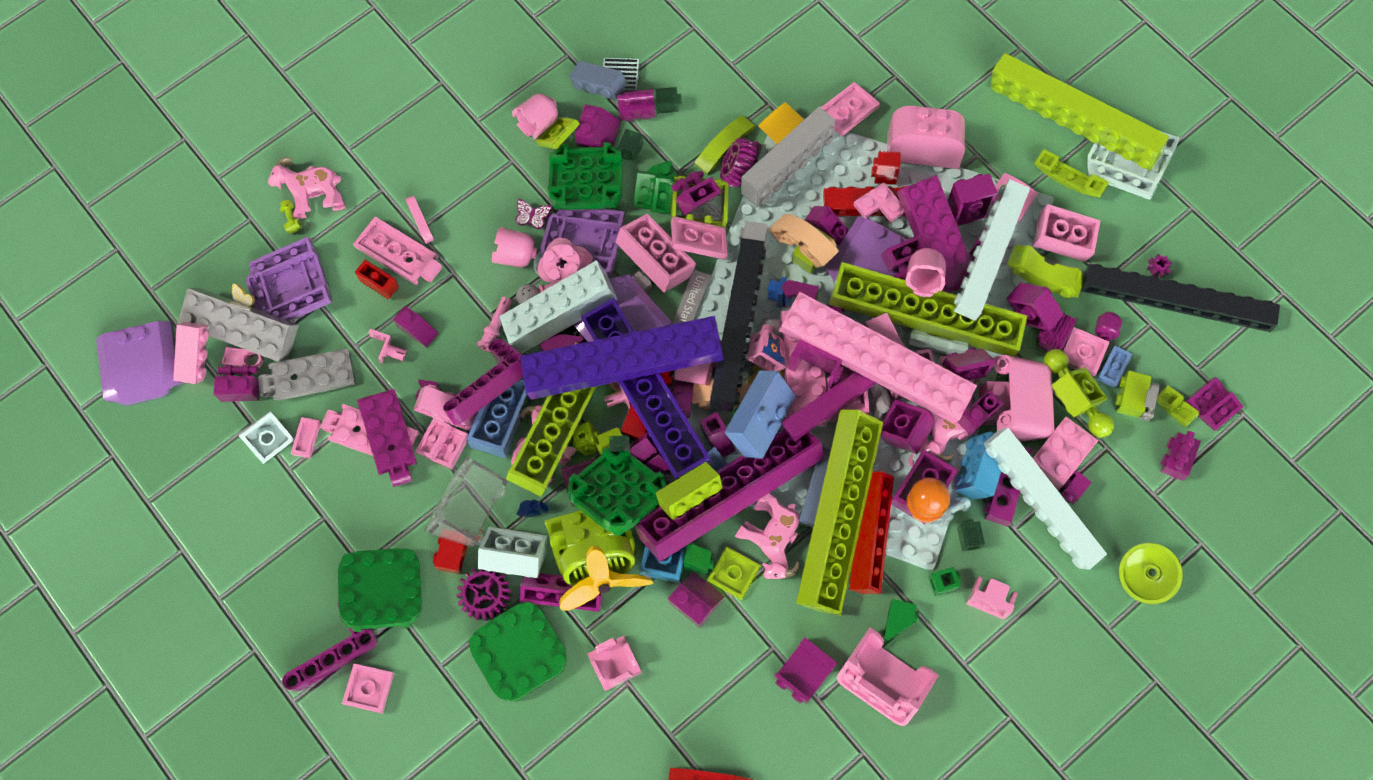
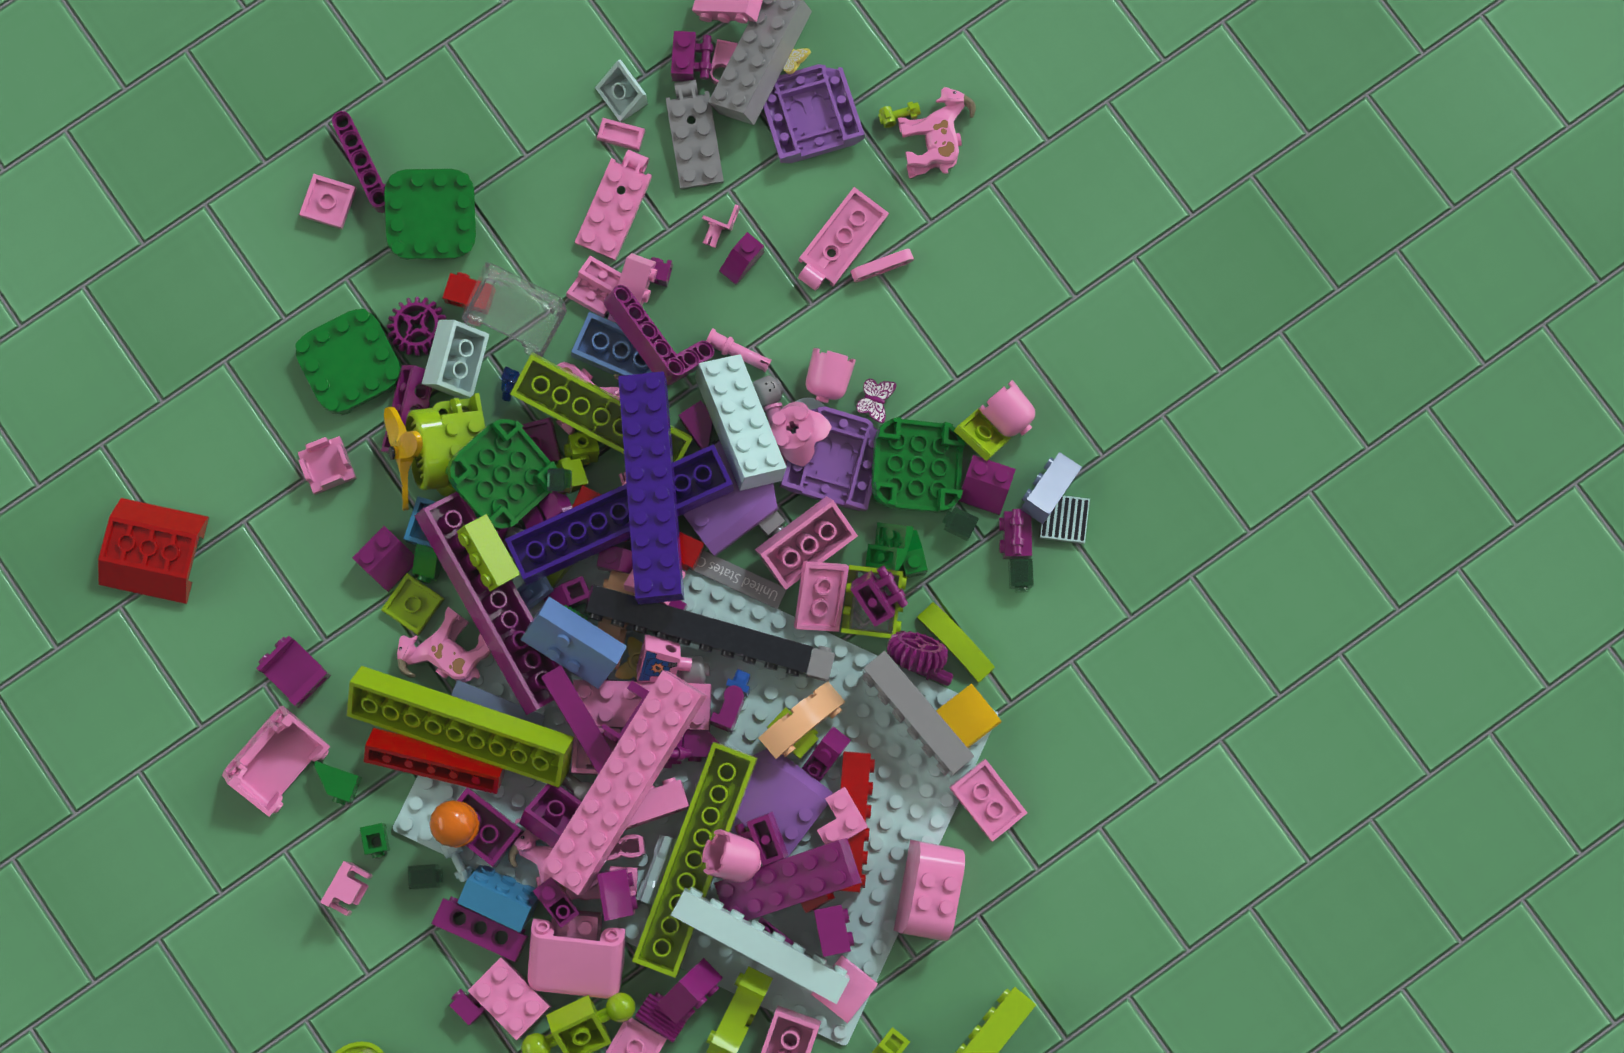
camera: 90 degrees right, 10 degrees up
red brick [355,259,399,300] -> none
magenta hinge [357,389,417,487] -> none
red brick [871,151,901,185] -> none
light aqua brick [983,428,1107,570] -> none

